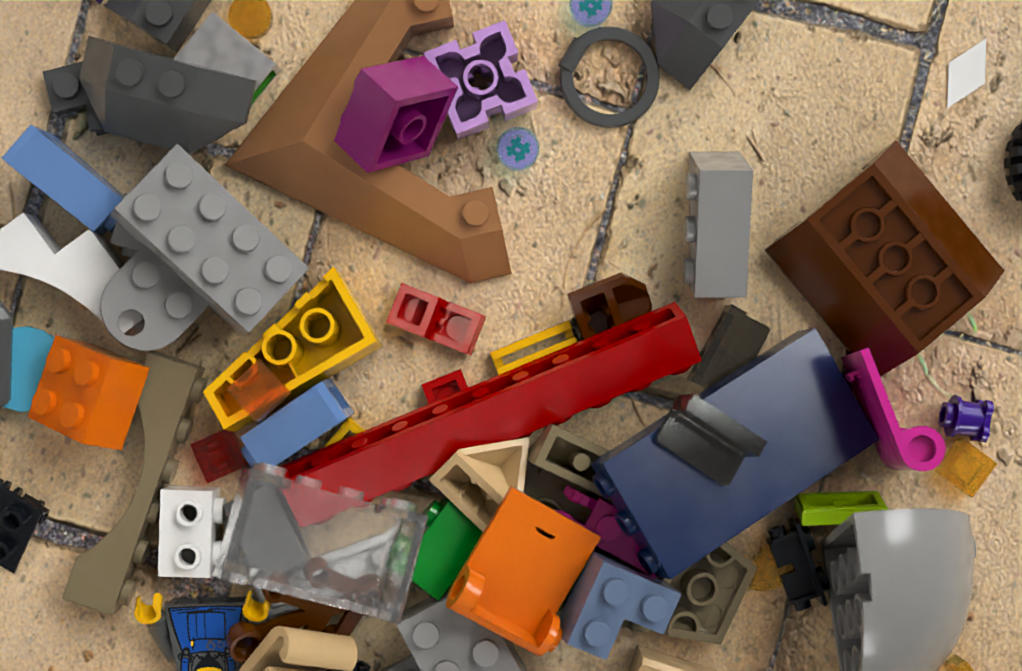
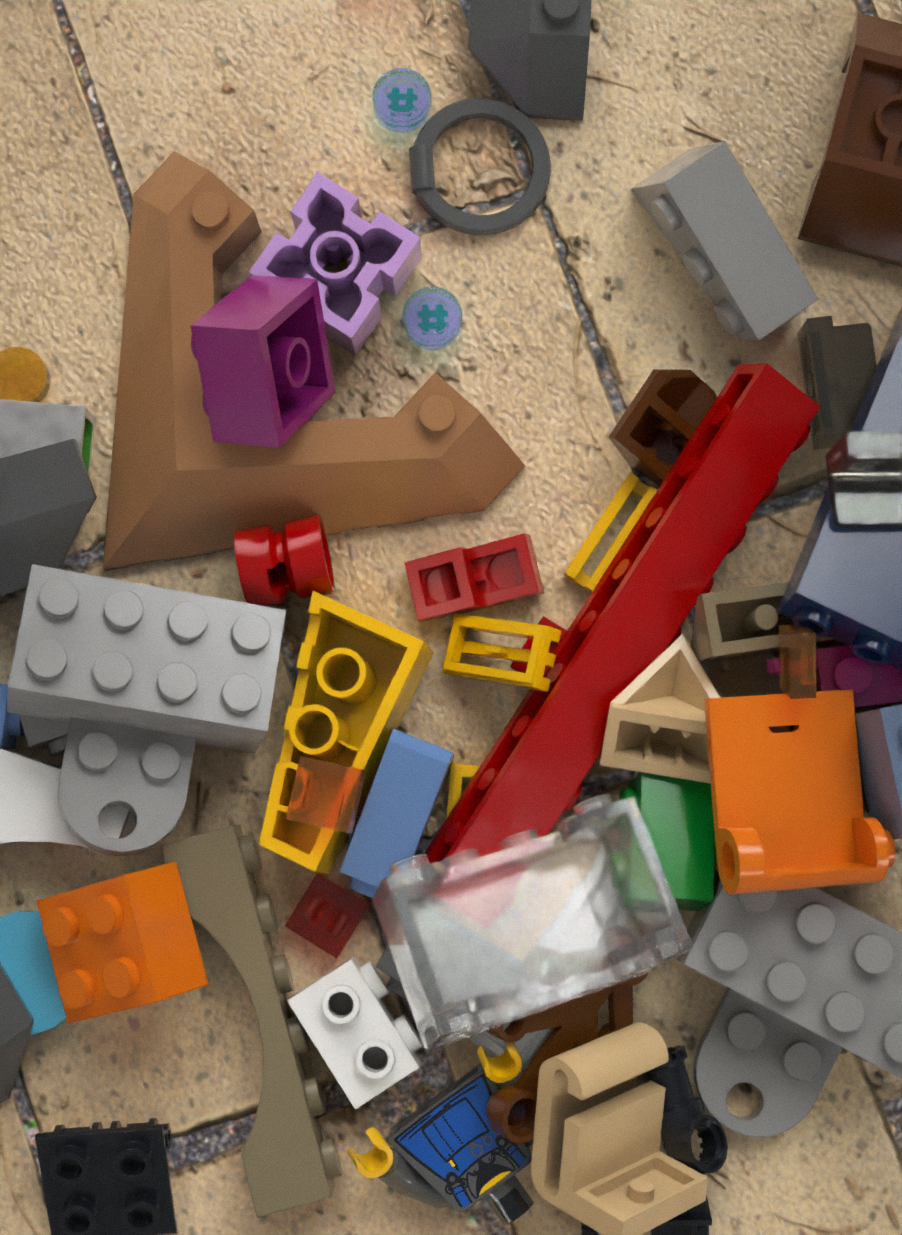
camera: 30 degrees left, 5 degrees down
none -> red wheel [234,515,335,606]
none -> yellow tile [441,613,561,692]
none -> clear orange tile [779,625,816,699]

